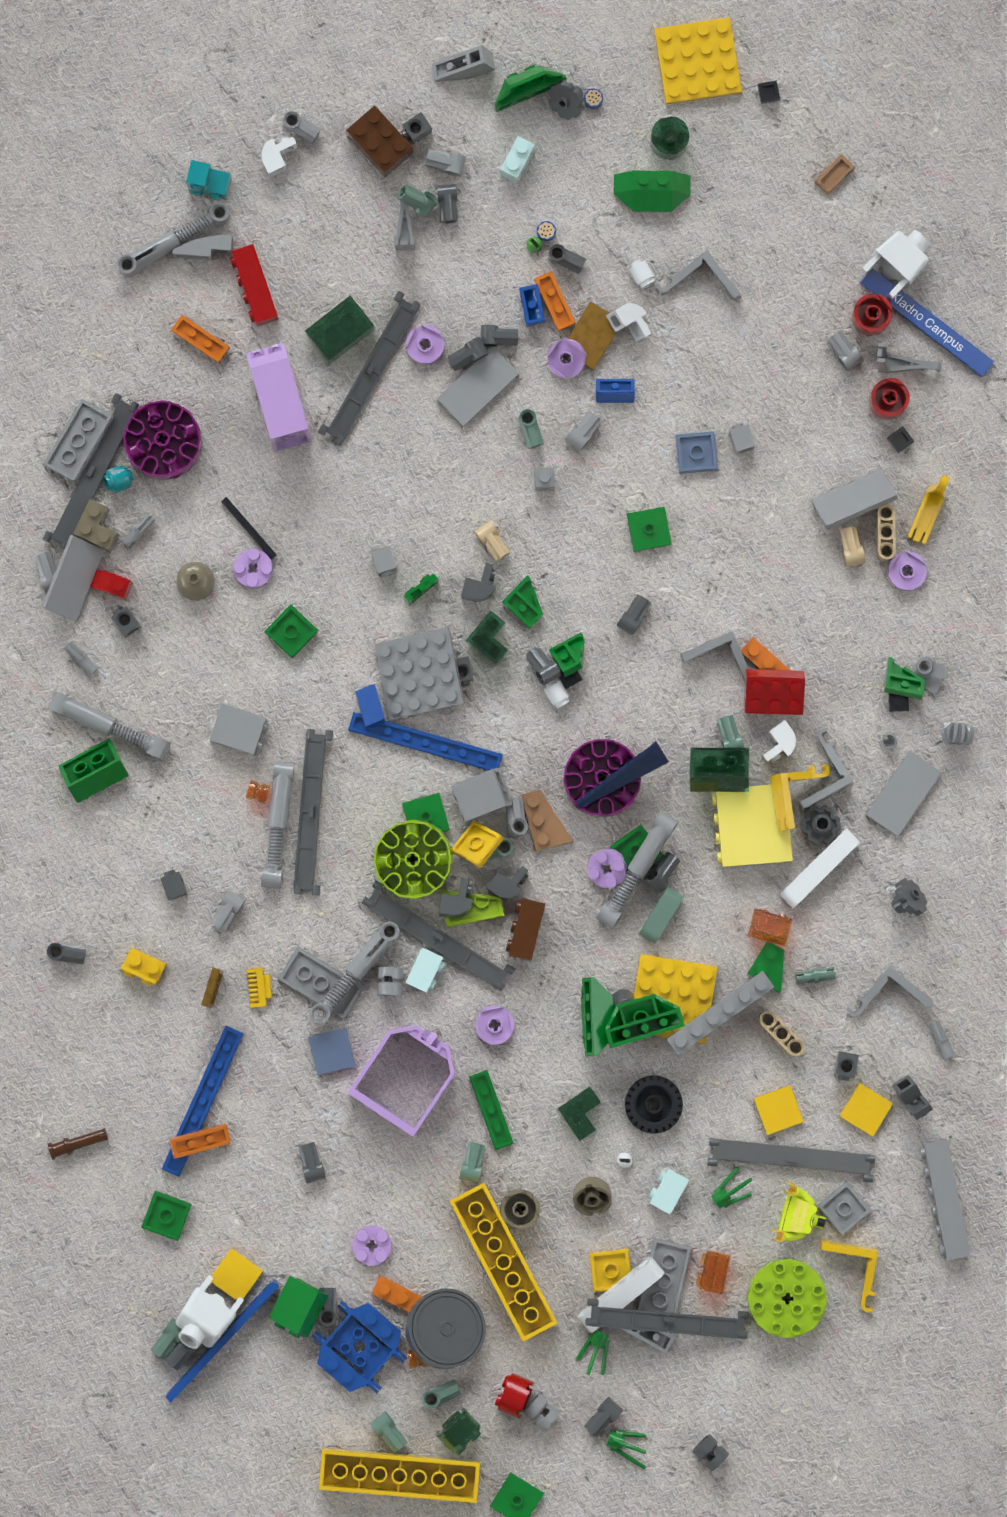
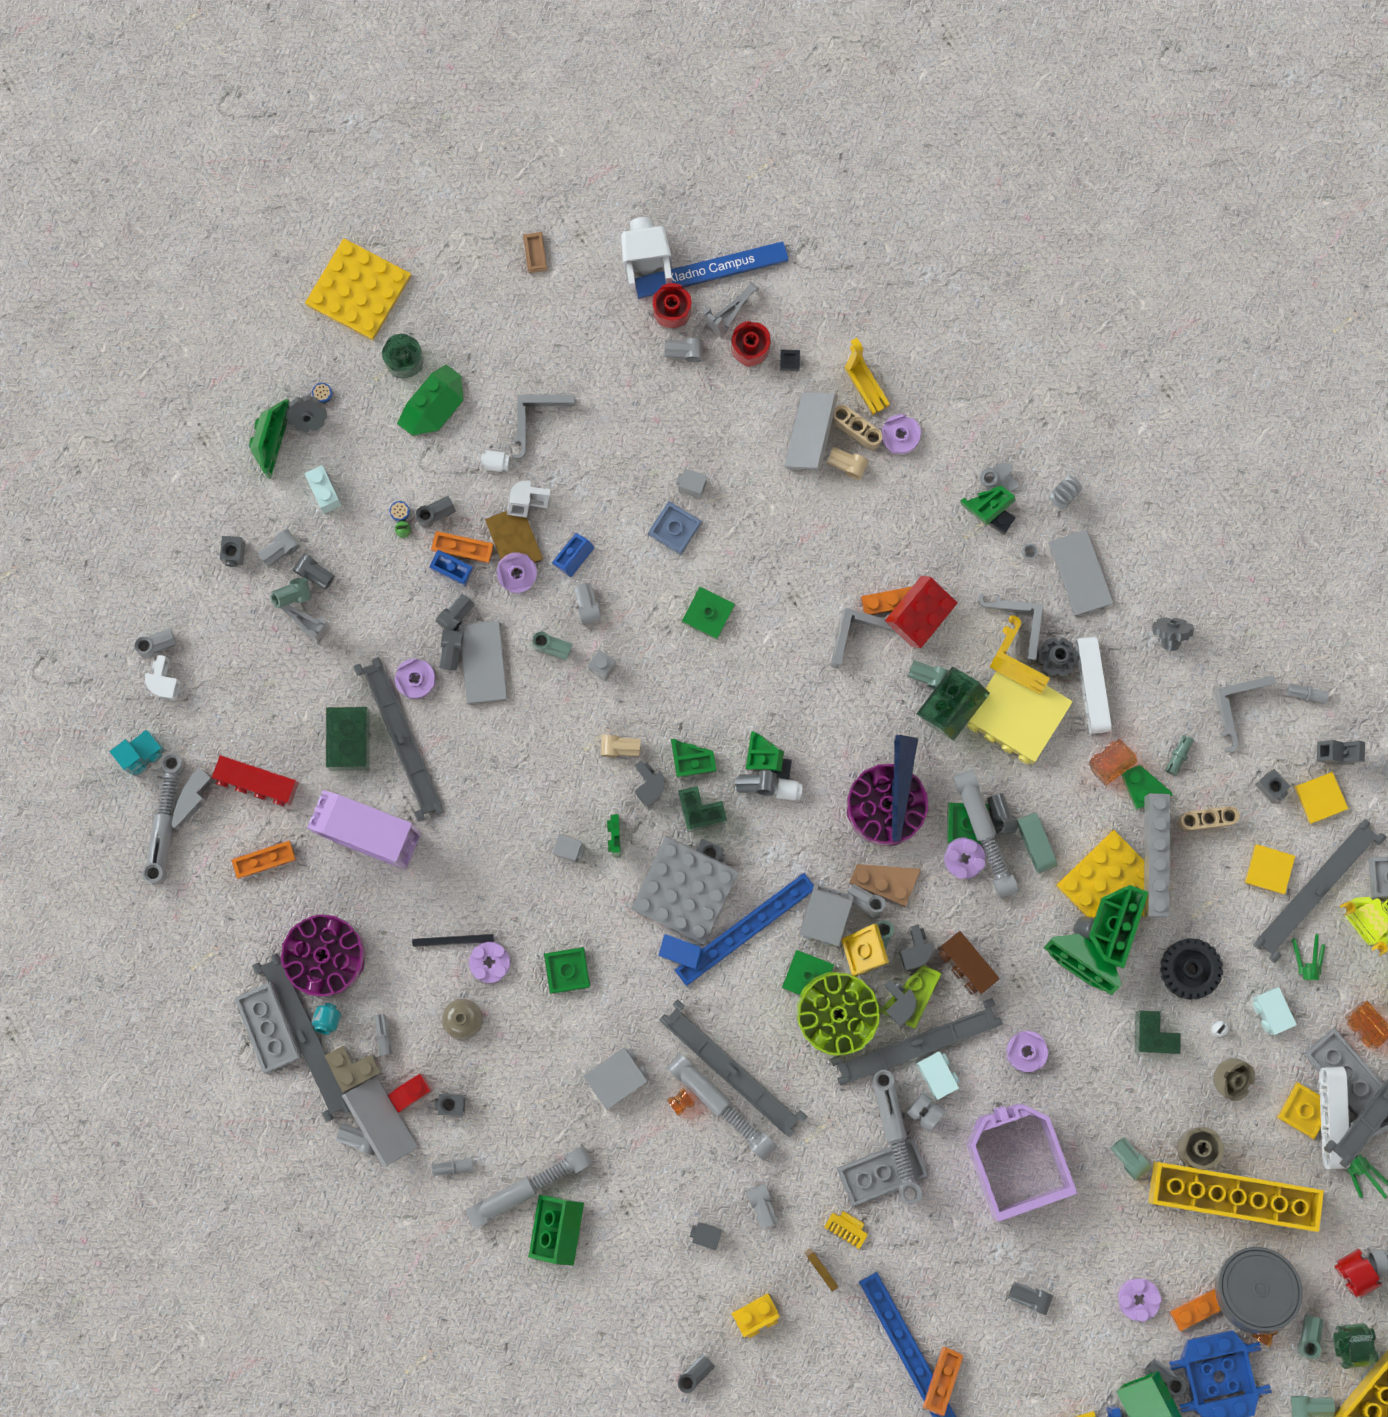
camera: 50 degrees left, 5 degrees down
sand blue tile [308,1028,356,1075] -> none
reddish brown brick [346,105,414,178] -> none
light grey slope [432,45,495,82] -> none
green tile [469,1070,514,1150] -> none
dark grey piece [616,594,651,636] -> none
black plate [757,80,780,104] -> none
white brick [762,720,796,763] -> none

